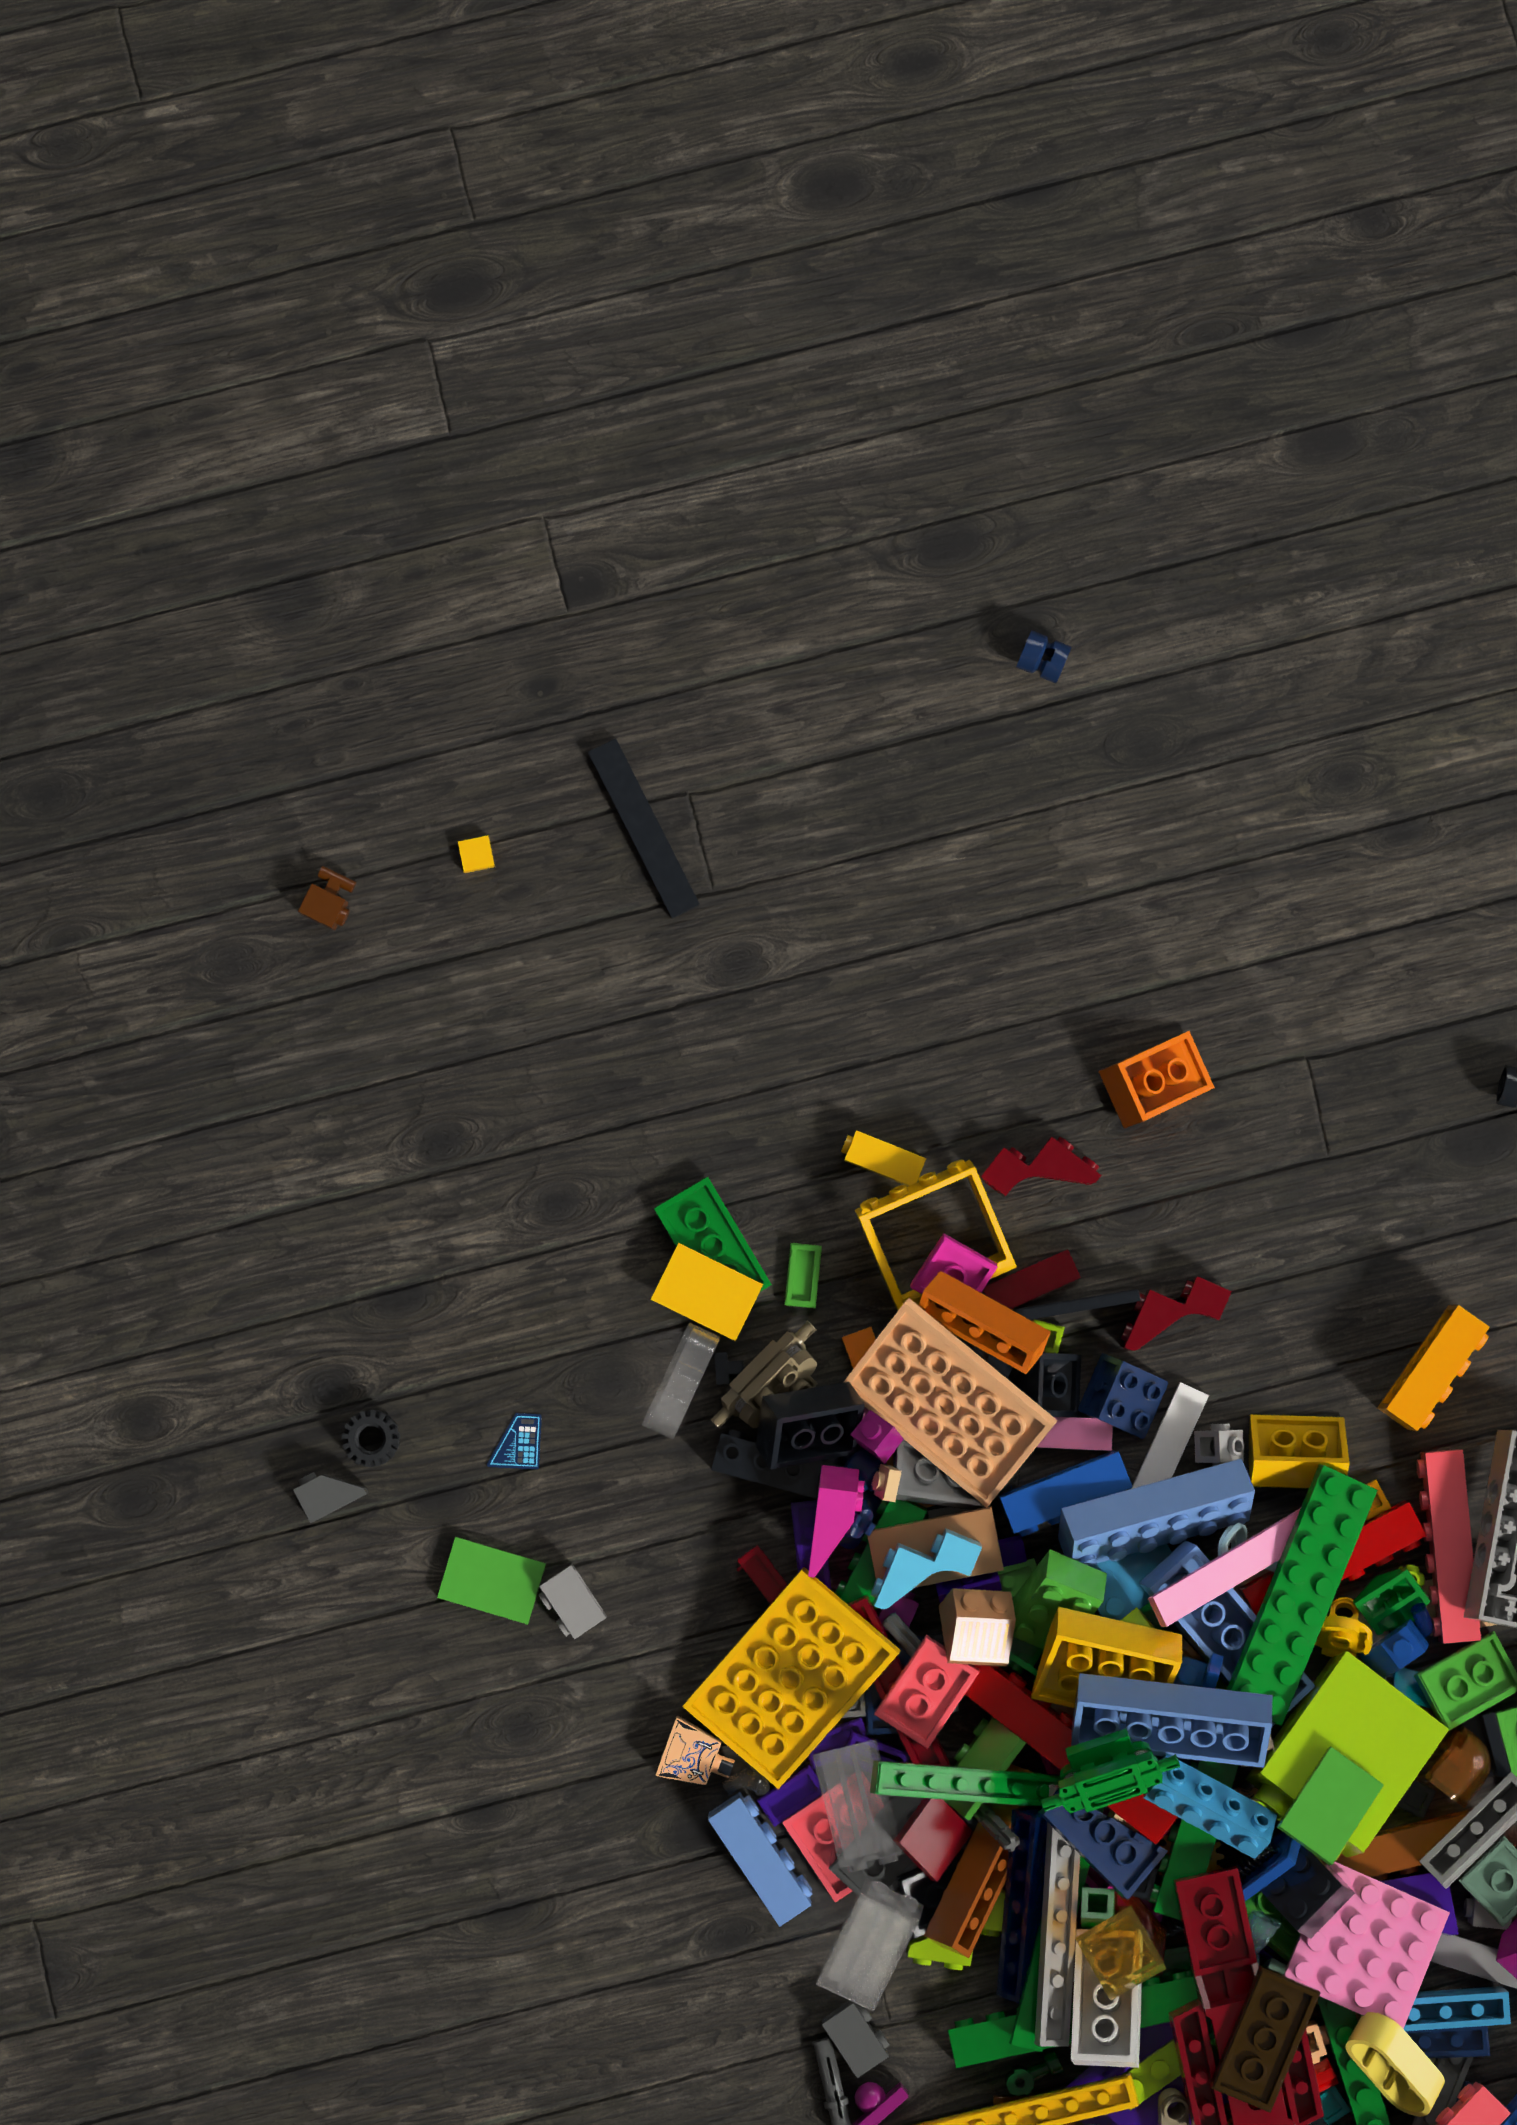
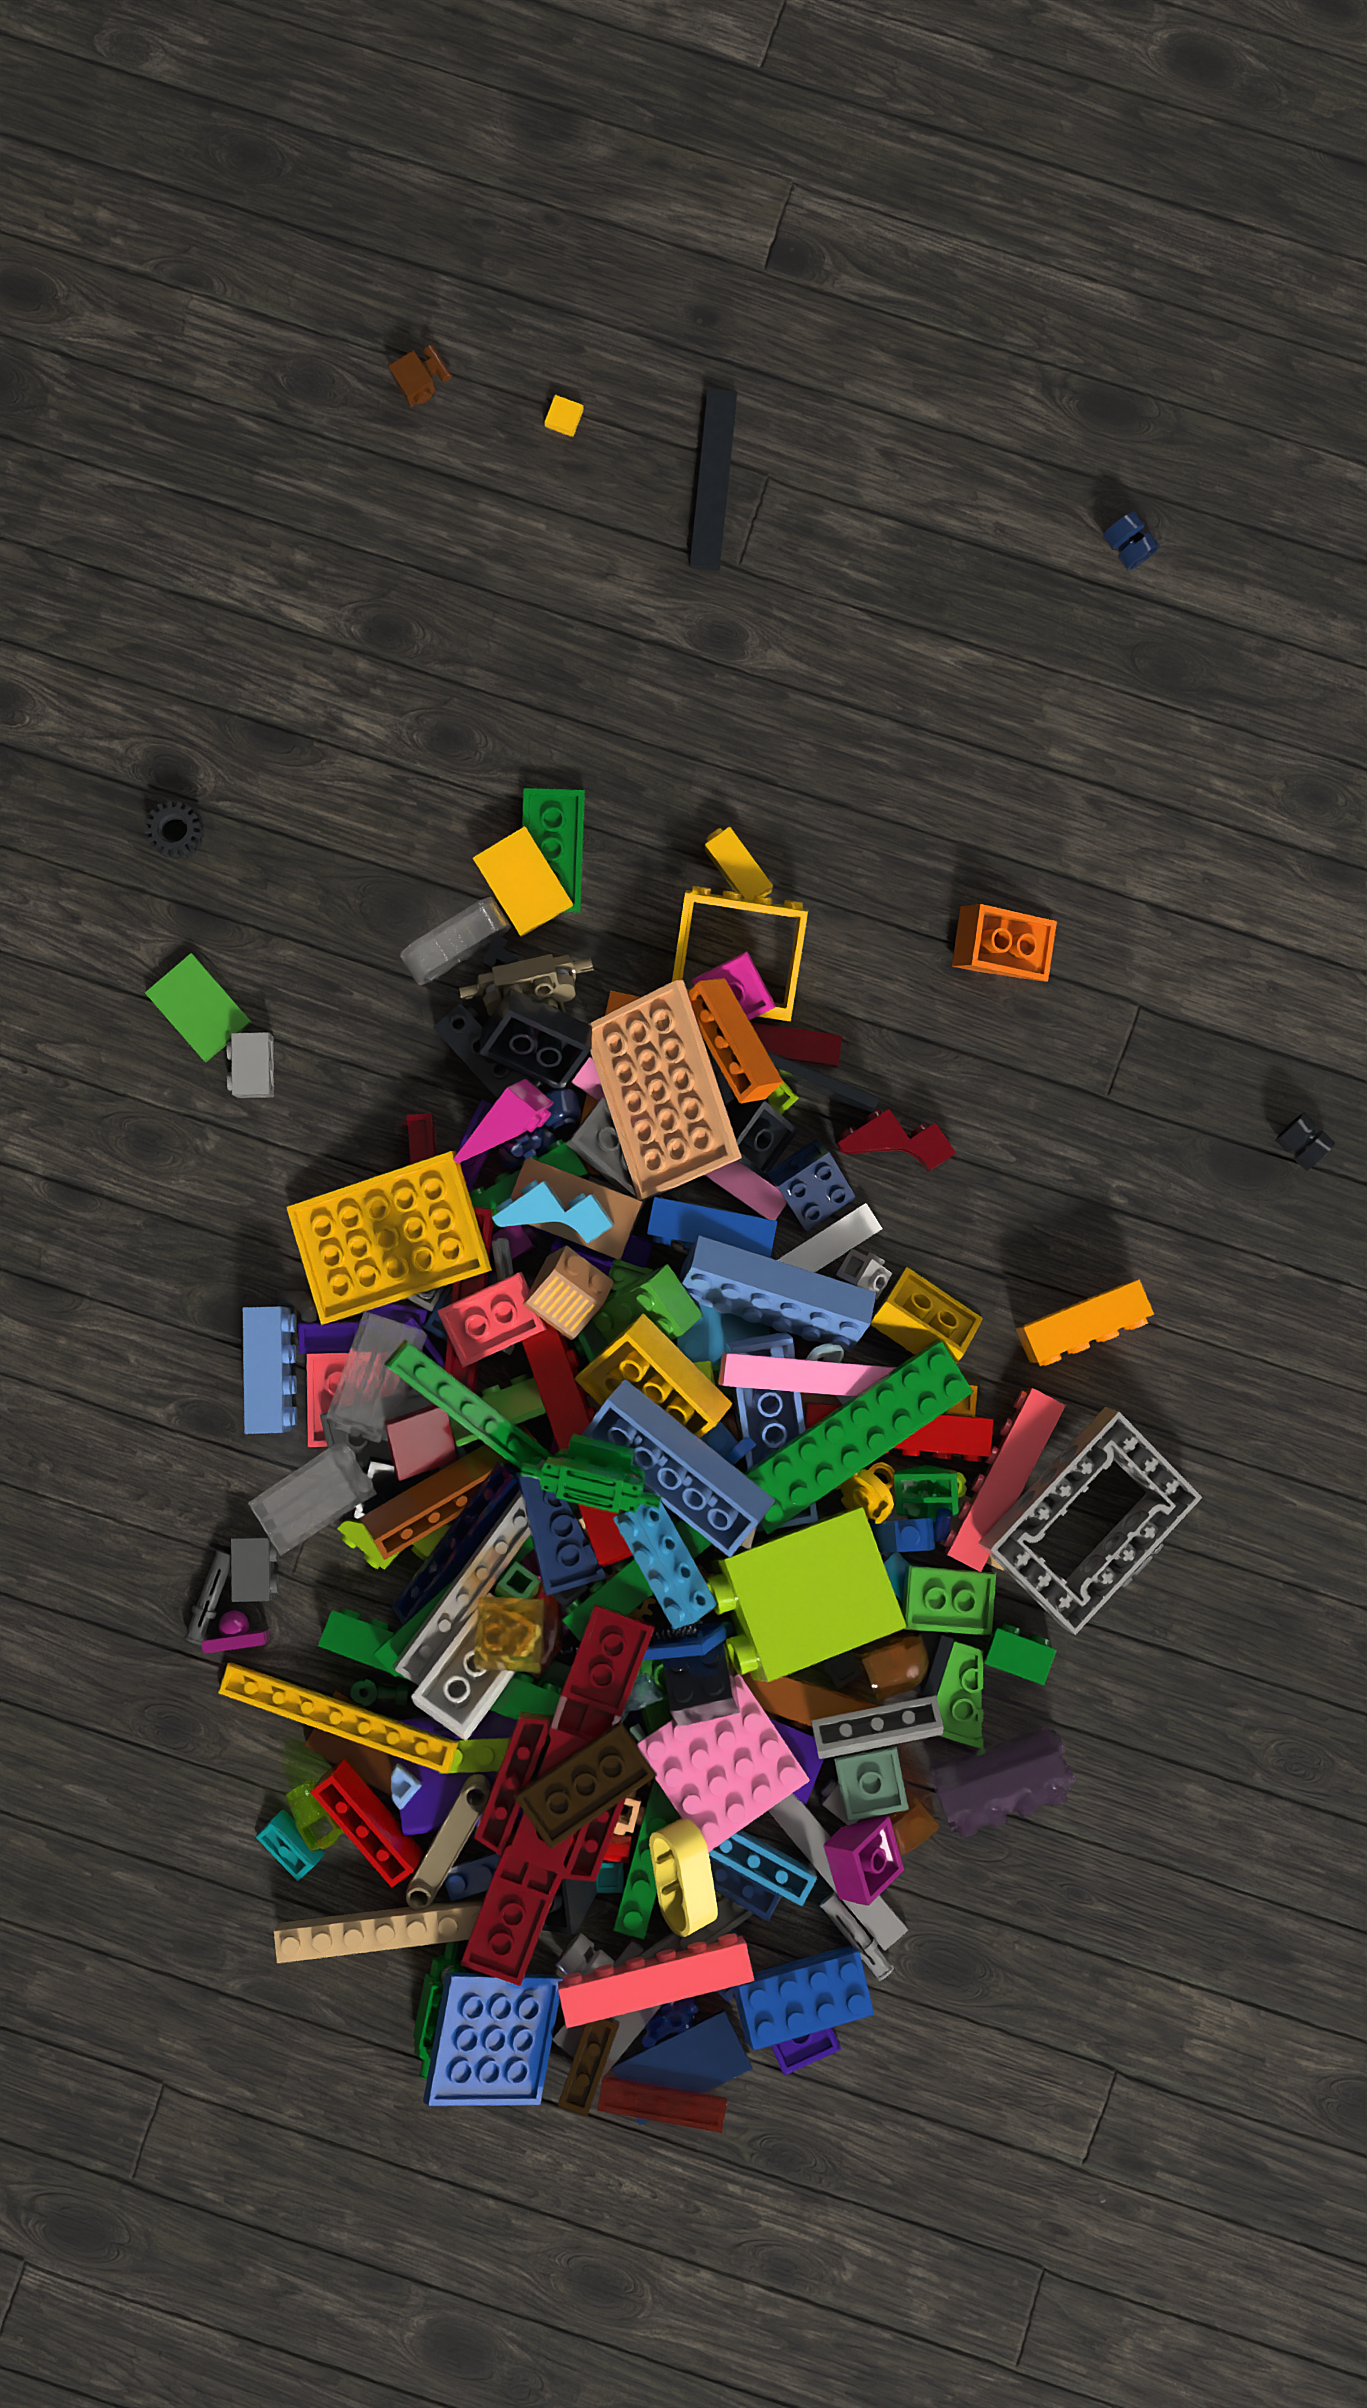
camera: 35 degrees right, 0 degrees up
dark grey slope [293,1472,369,1523] -> none
dark blue sticker [487,1413,542,1469] -> none
light nougat torso [656,1716,735,1785] -> none
bright green tile [784,1243,822,1308] -> none
magenta brick [851,1410,904,1464] -> none
tan plate [872,1464,902,1502] -> none
dark grey axle [974,1803,1020,1852] -> none
dark red arch [980,1136,1102,1197] -> none
bright green tile [1277,1747,1384,1865] -> none

